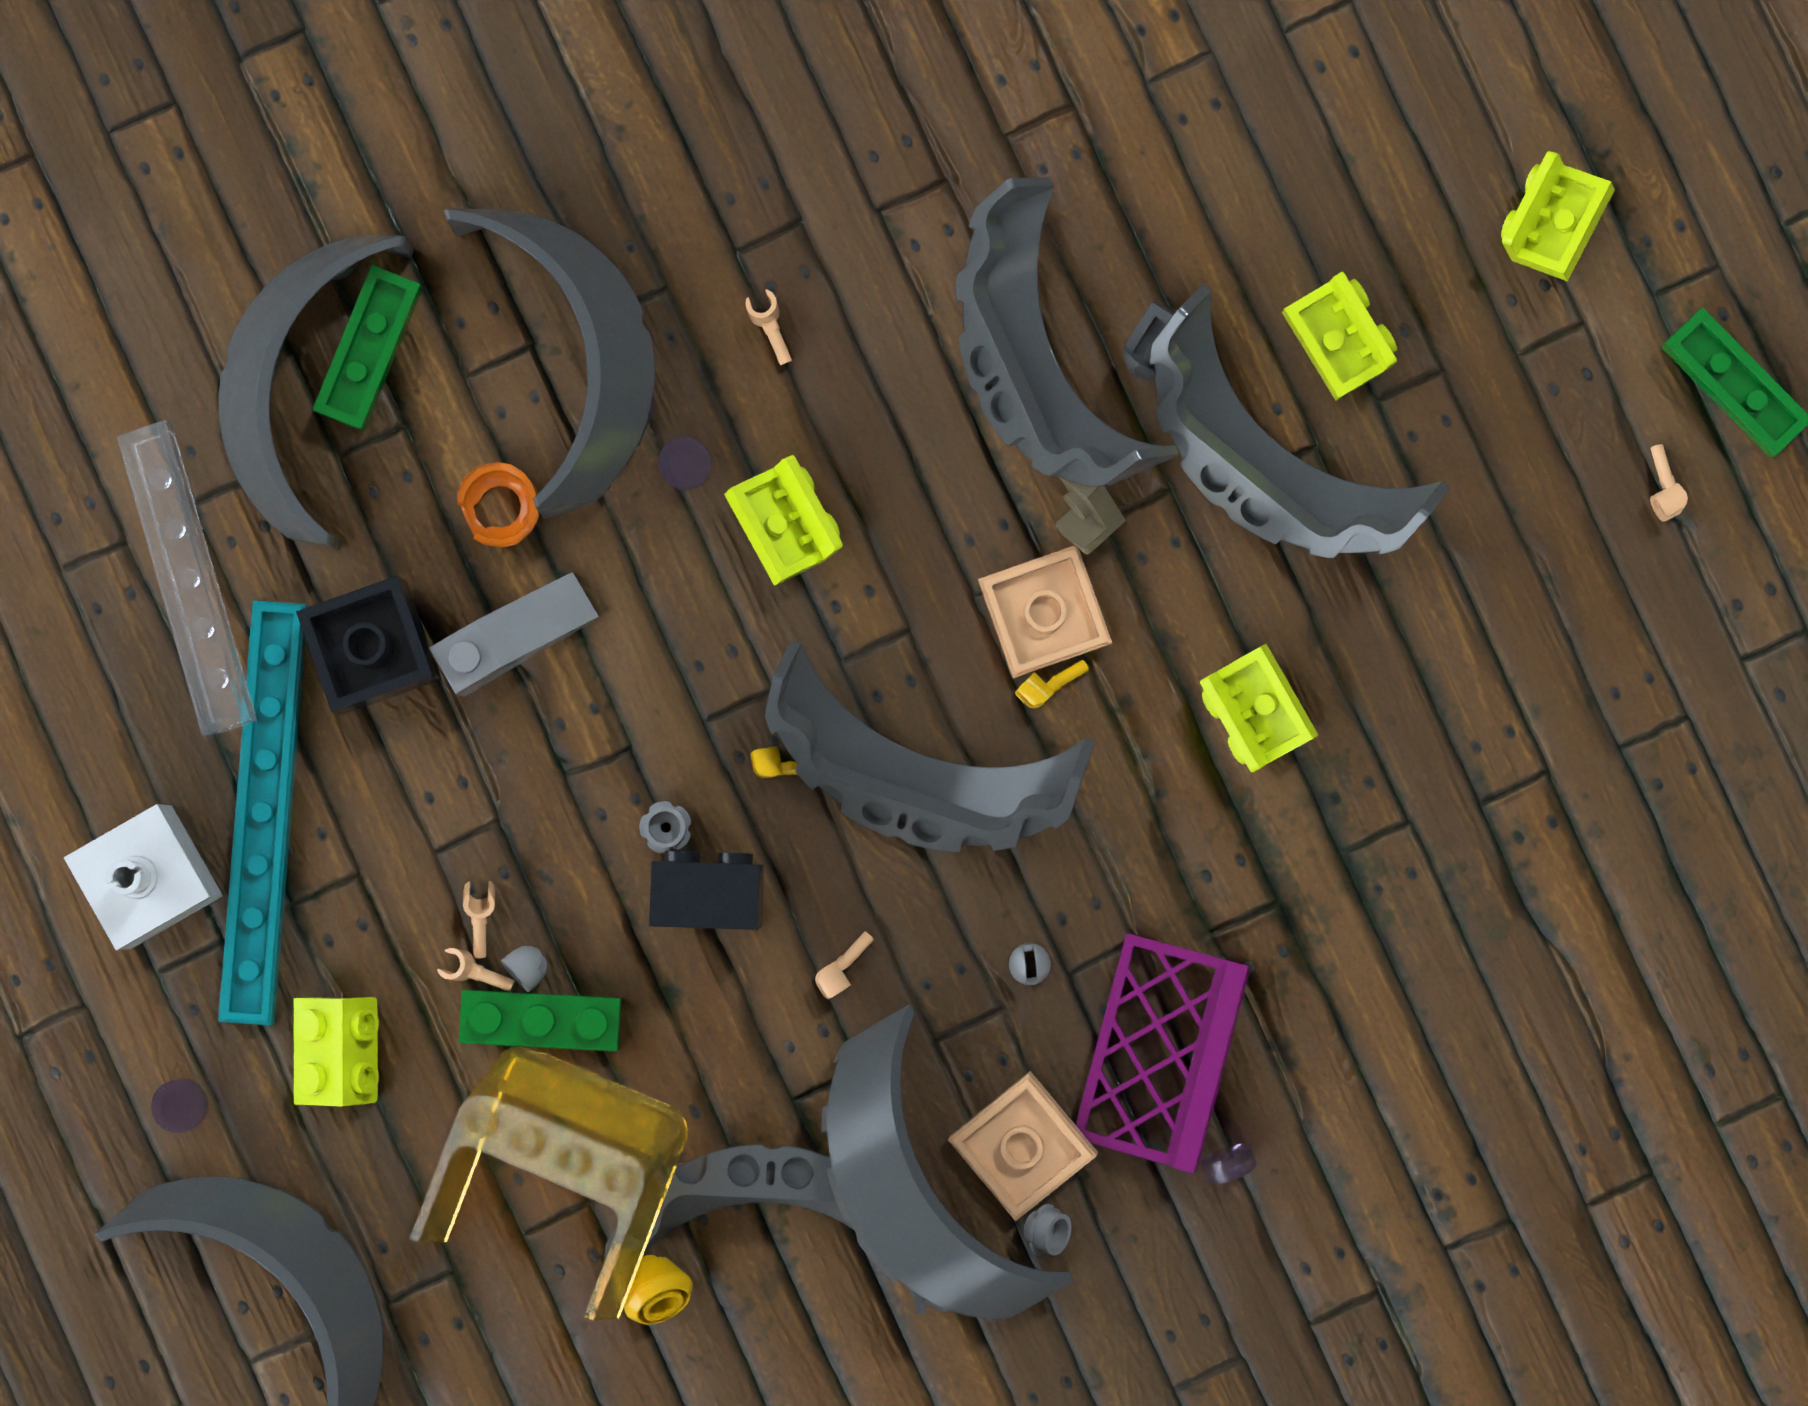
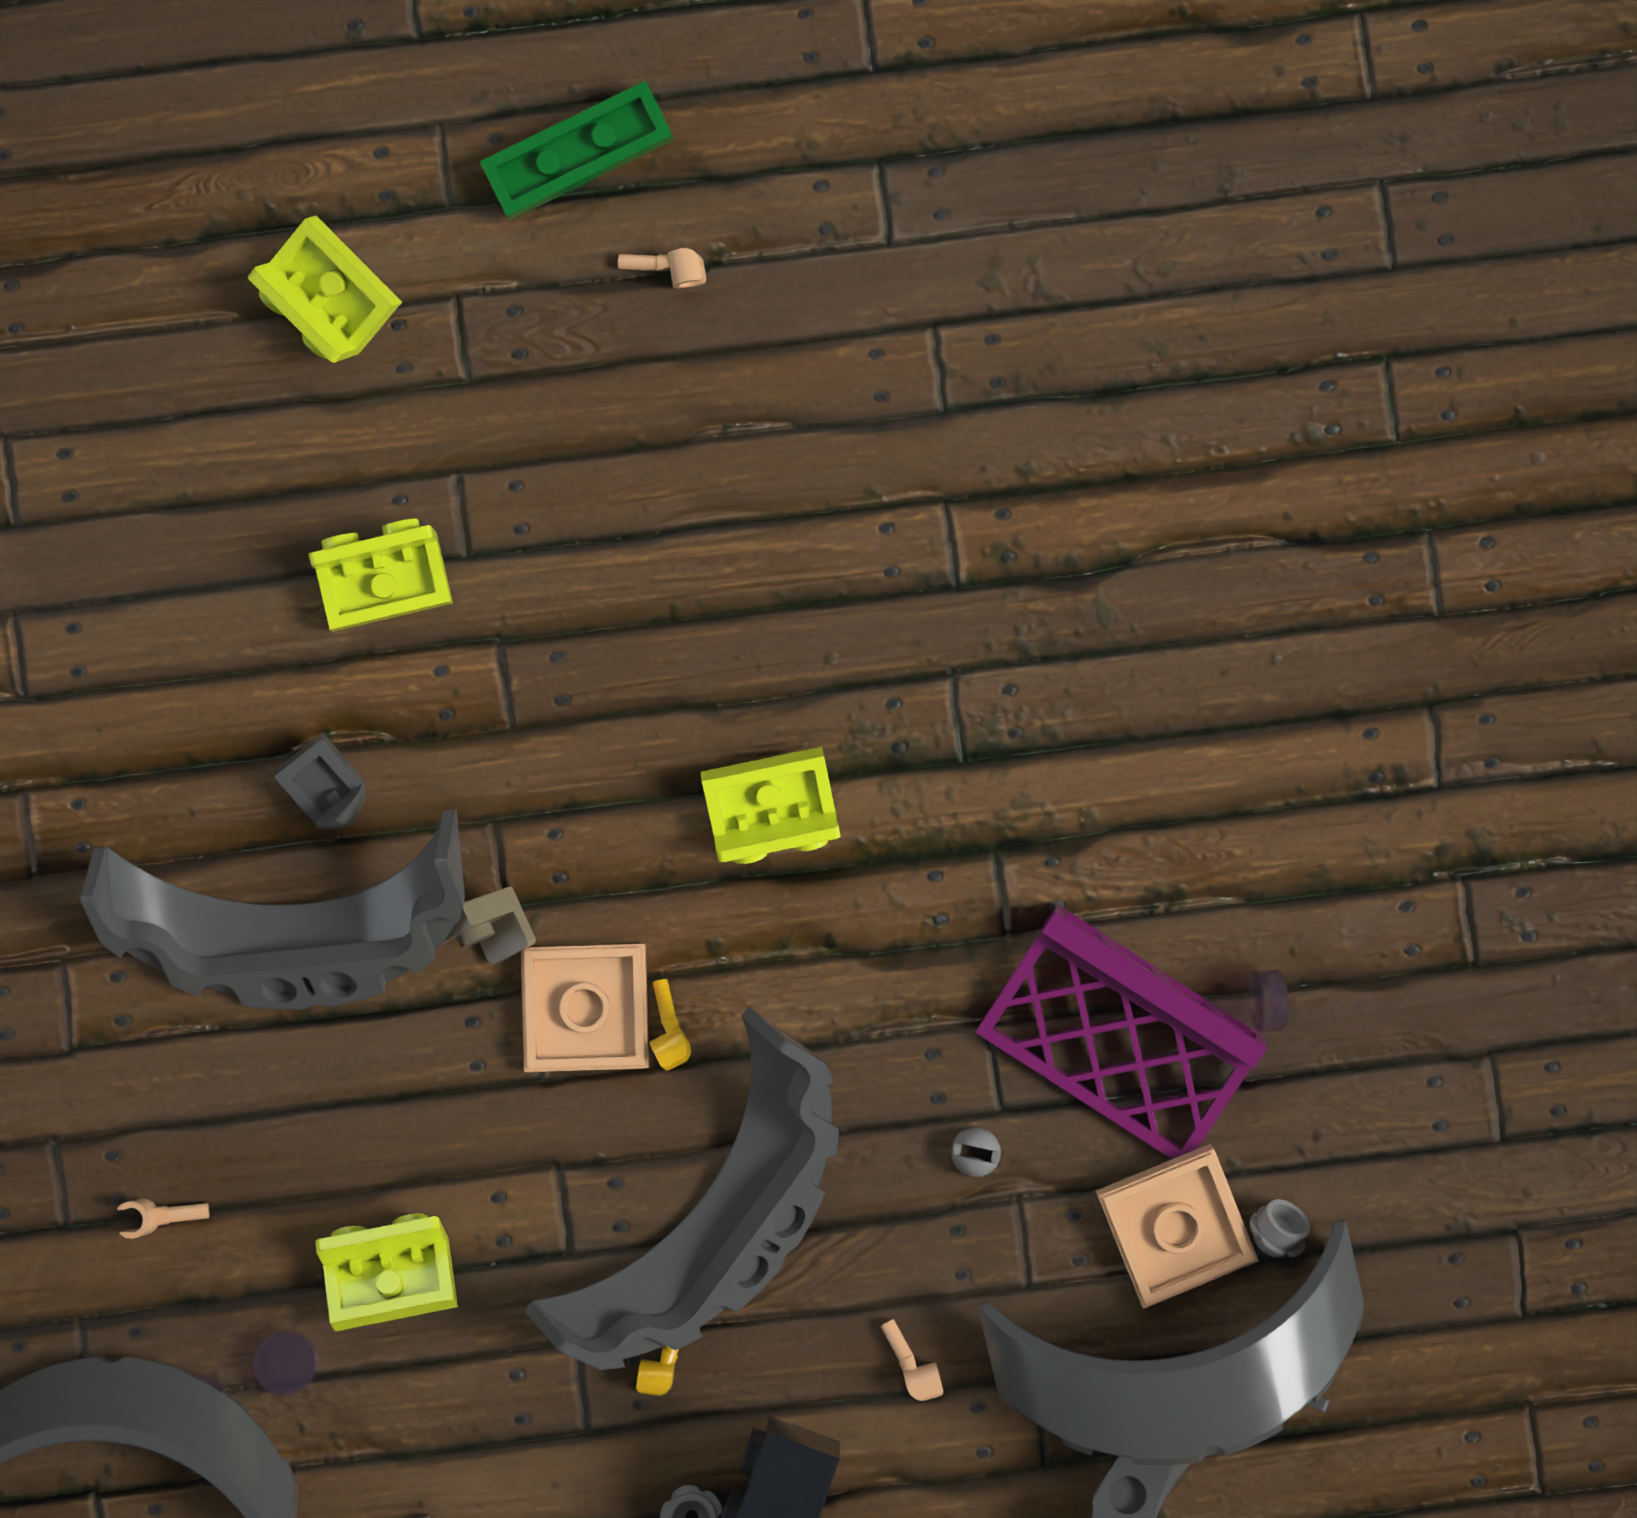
camera: 65 degrees left, 0 degrees up
dark grey windscreen [1150,283,1450,558] -> none

